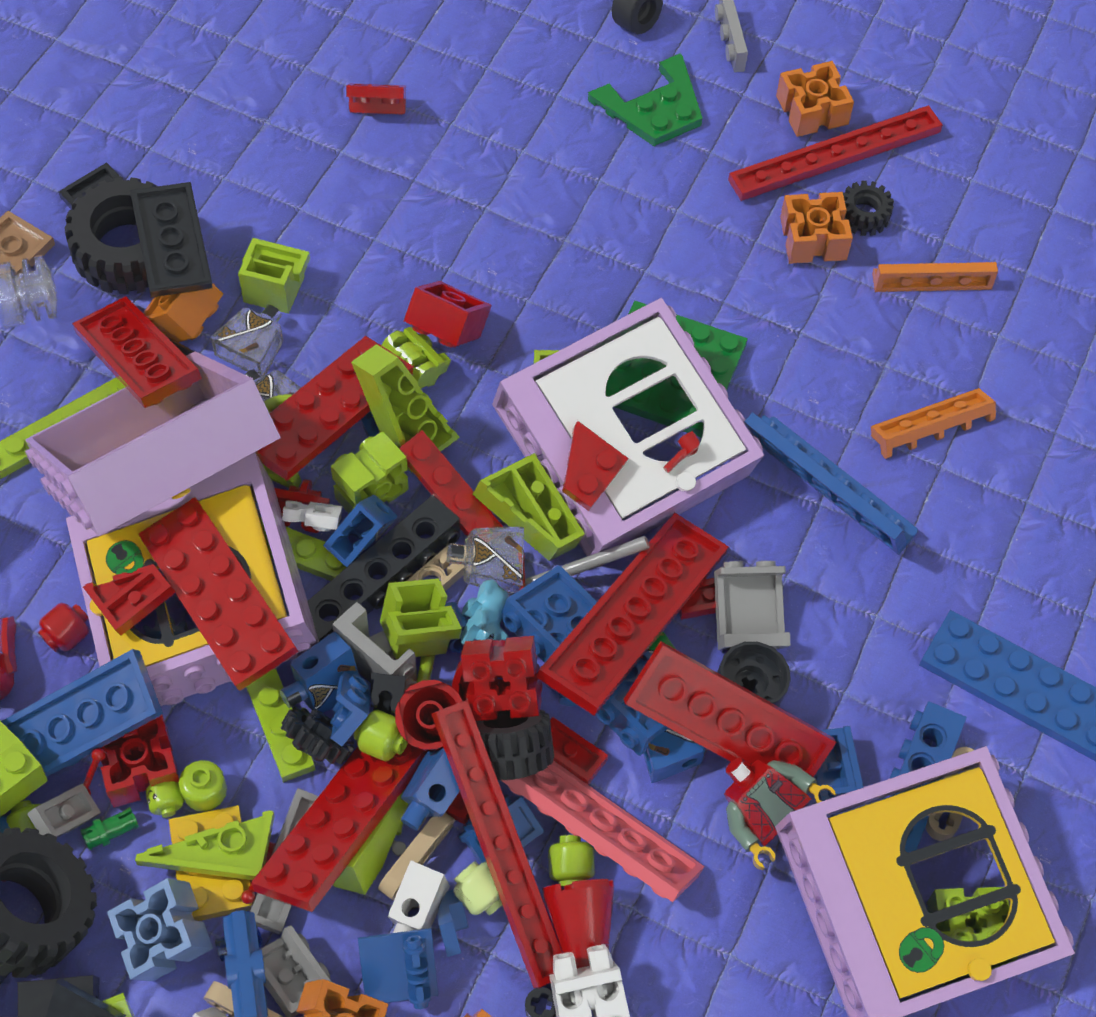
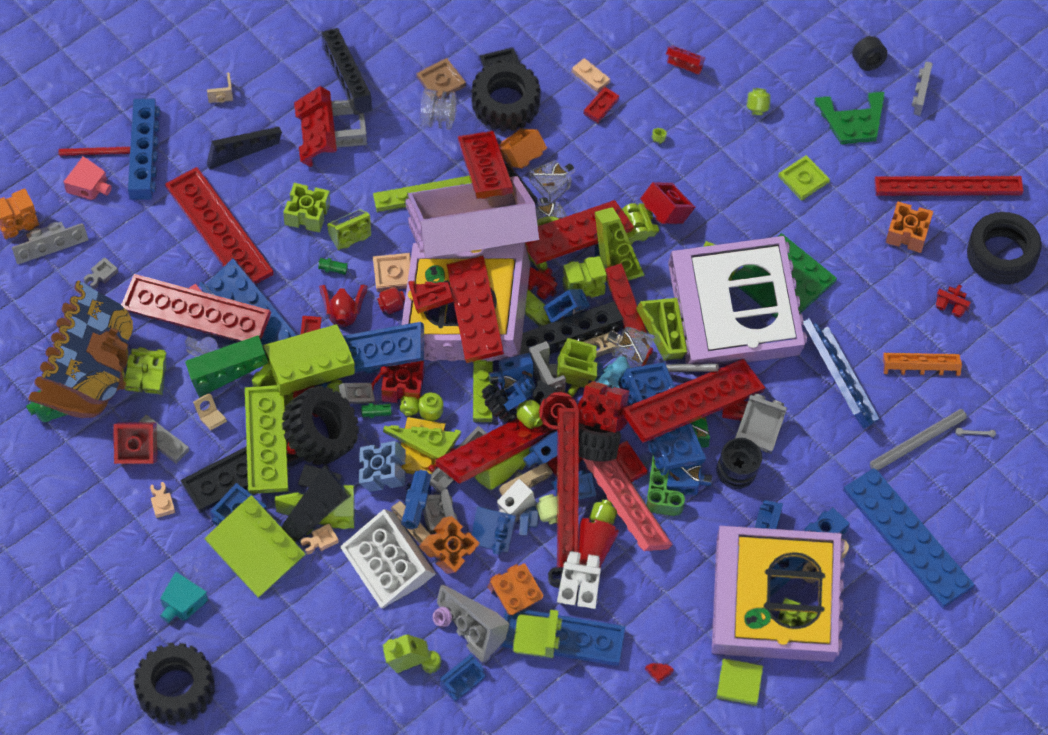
camera: 25 degrees right, 0 degrees up
black tile [130,182,212,297] -> none
lime plate [238,238,310,314] -> none
white plate [282,501,342,532] -> none
red wing [562,421,629,511] -> none
red plate [623,641,837,777] -> none
red hand [663,431,700,473] -> none
torso [724,758,836,870] -> none
orange brick [776,61,854,137] -> none
black tyre [843,181,894,236] -> none
orange hinge [872,262,998,292] -> none
none -> light nougat tile [373,253,411,291]
none -> light nougat plate [572,58,610,93]
none -> red plate [583,87,619,123]
none -> bright green beam [647,456,685,516]
none -> lime hinge [652,128,667,144]
none -> lime head [747,88,771,115]
none -> lime tile [778,155,830,201]
none -> light grey axle [869,409,967,471]
none -> red hips [936,284,971,318]
none -> light grey hinge [955,428,996,437]
none -> black tyre [967,212,1042,285]

